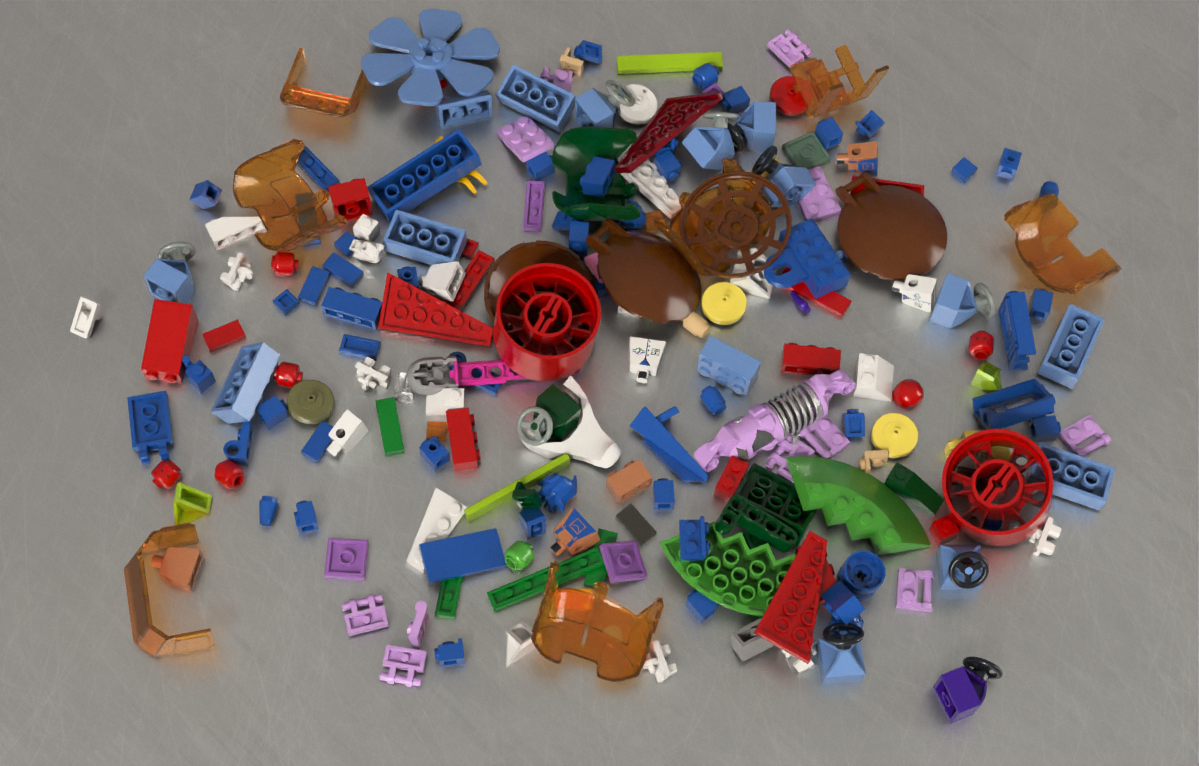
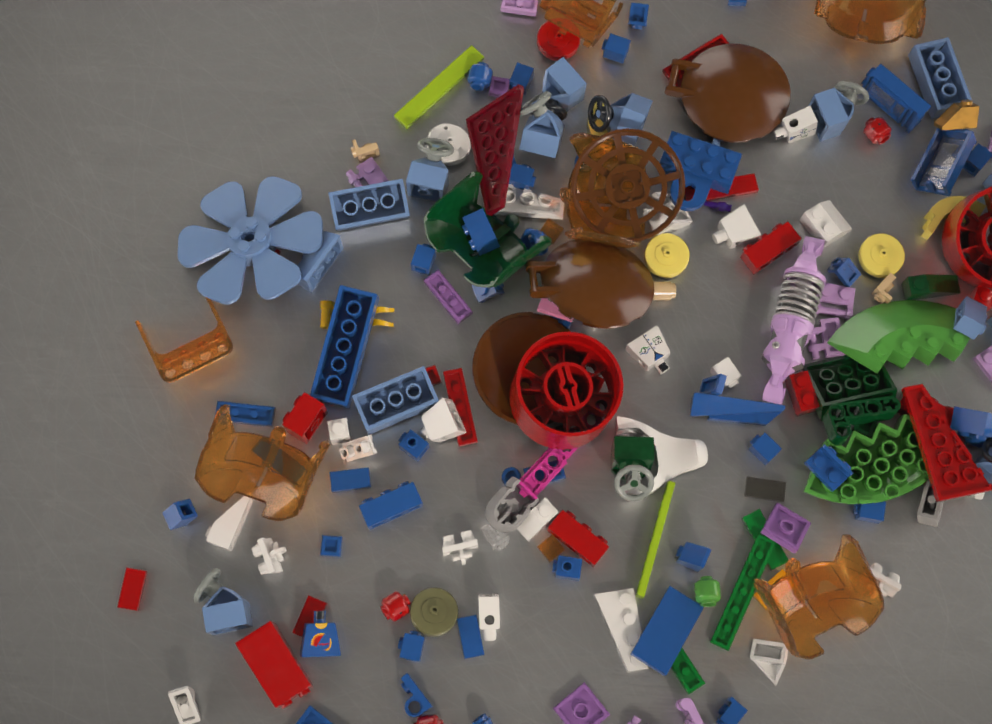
camera: 40 degrees left, 10 degrees up
blue brick [182,356,216,394] -> none
medium blue brick [210,342,281,424] -> none
red head [271,251,299,276] -> none
blue brick [294,501,319,534] -> none
blue tile [298,266,331,306] -> none
blue tile [334,231,357,257] -> none
blue tile [339,334,381,361] -> none
green tile [375,397,405,455] -> none
red wing [378,272,493,347] -> none
lavender plate [496,115,554,163] -> none
dark green bracket [512,482,543,509] -> none
blue hair [537,472,577,513] -> none
torso [550,507,600,556] -> none
blue brick [569,221,589,260] -> none
blue bracket [574,40,602,64] -> none
nougat brick [606,459,652,504] -> none
medium blue brick [697,335,761,396] -> none
blue brick [700,386,727,415] -> none
sand green tile [782,131,831,170] -> none
lavender plate [797,166,841,222] -> none
nougat torso [837,142,878,176] -> none
blue wheel [837,550,886,601] -> none
red hair [892,379,924,409] -> none
lime slope [971,360,1002,393] -> none
blue brick [1028,289,1053,321] -> none
none -> red tile [117,568,147,611]
none -> blue torso [300,611,341,657]
none -> white brick [709,357,742,390]
none -> white torso [712,204,761,248]
none -> pearl gold slope [934,99,979,130]
none -> medium blue brick [953,296,988,340]

